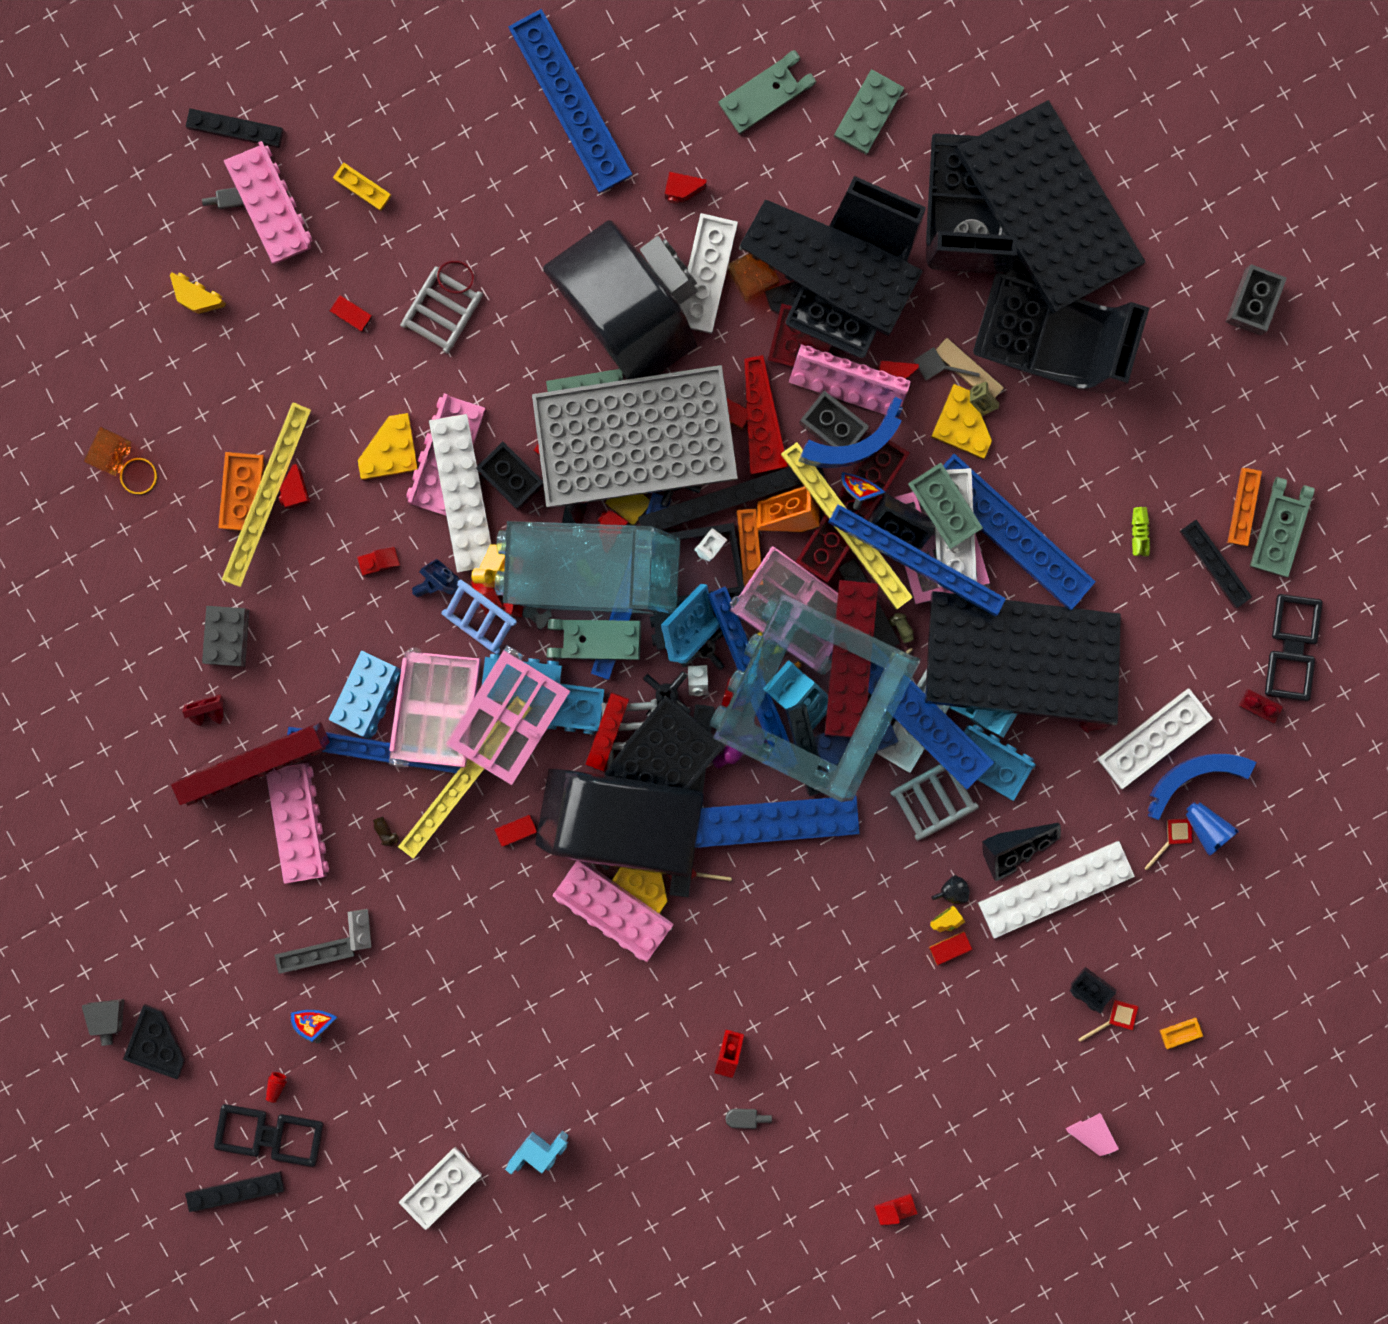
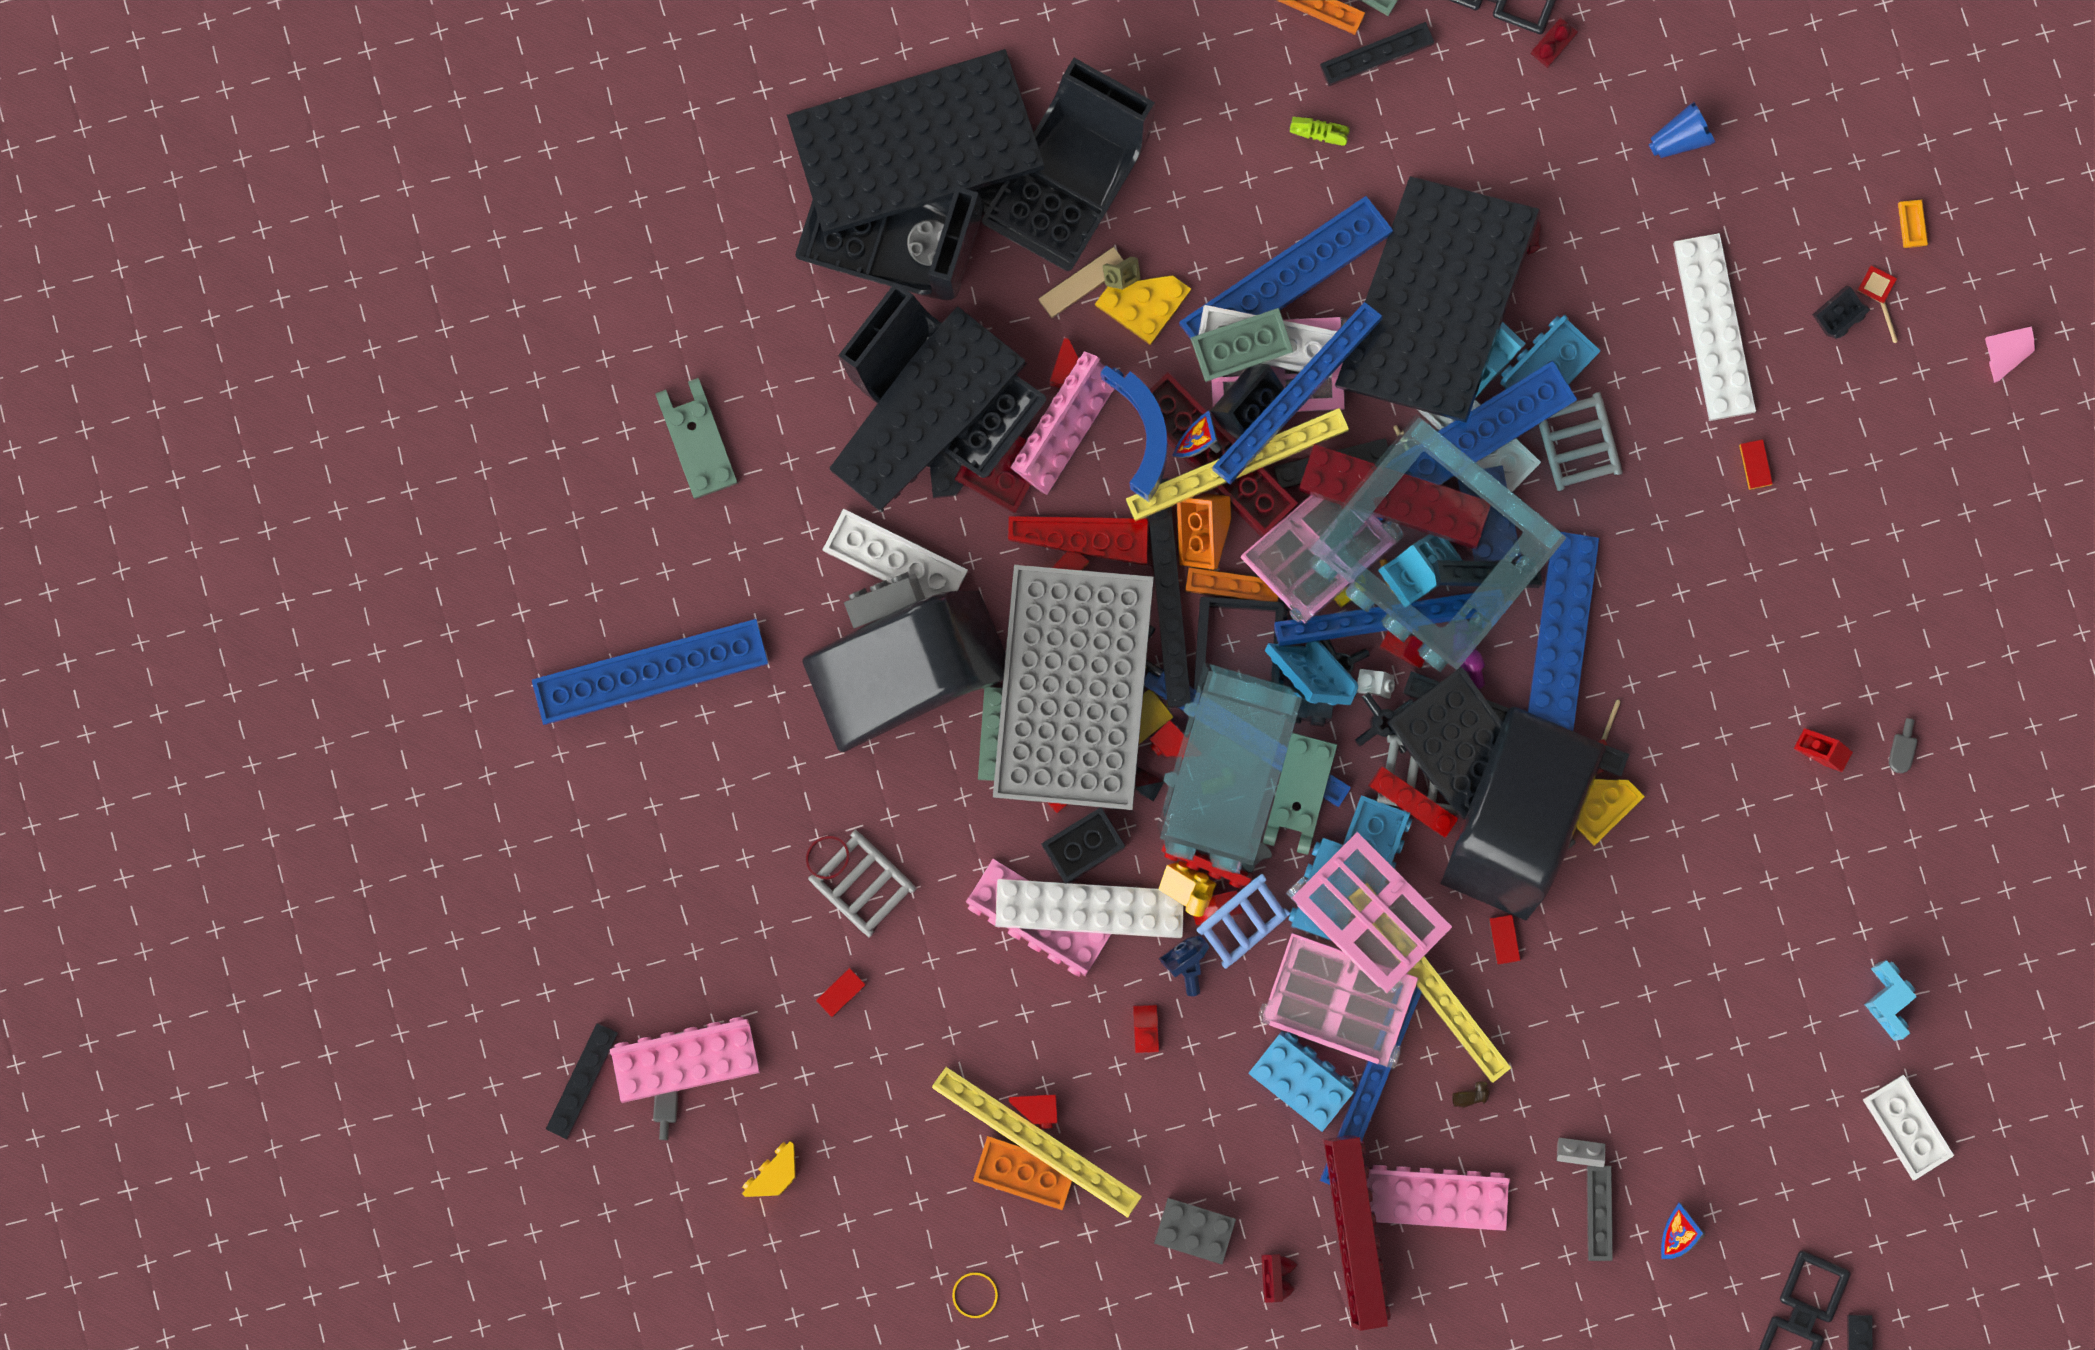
camera: 75 degrees left, 5 degrees down
clear orange brick [84,427,131,476] -> none
red cone [265,1072,287,1103] -> none
yellow plate [333,162,391,211] -> none
yellow plate [358,413,418,480] -> none
bright pink bracket [553,861,674,962] -> none
red slope [665,172,707,204] -> none
white bracket [695,528,727,562] -> none
clear orange brick [727,253,780,303] -> none
dark grey brick [799,391,869,447] -> none
sand green plate [834,69,904,155] -> none
red slope [874,1194,917,1225] -> none
olive arm [889,613,914,643] -> none
dark grey piece [914,347,980,380] -> none
yellow rock [930,906,965,932] -> none
black piece [931,875,970,904] -> none
black wedge [982,822,1061,881] -> none
white plate [1097,688,1213,789] -> none
piece [1145,819,1192,870] -> none
blue arch [1148,754,1257,820] -> none

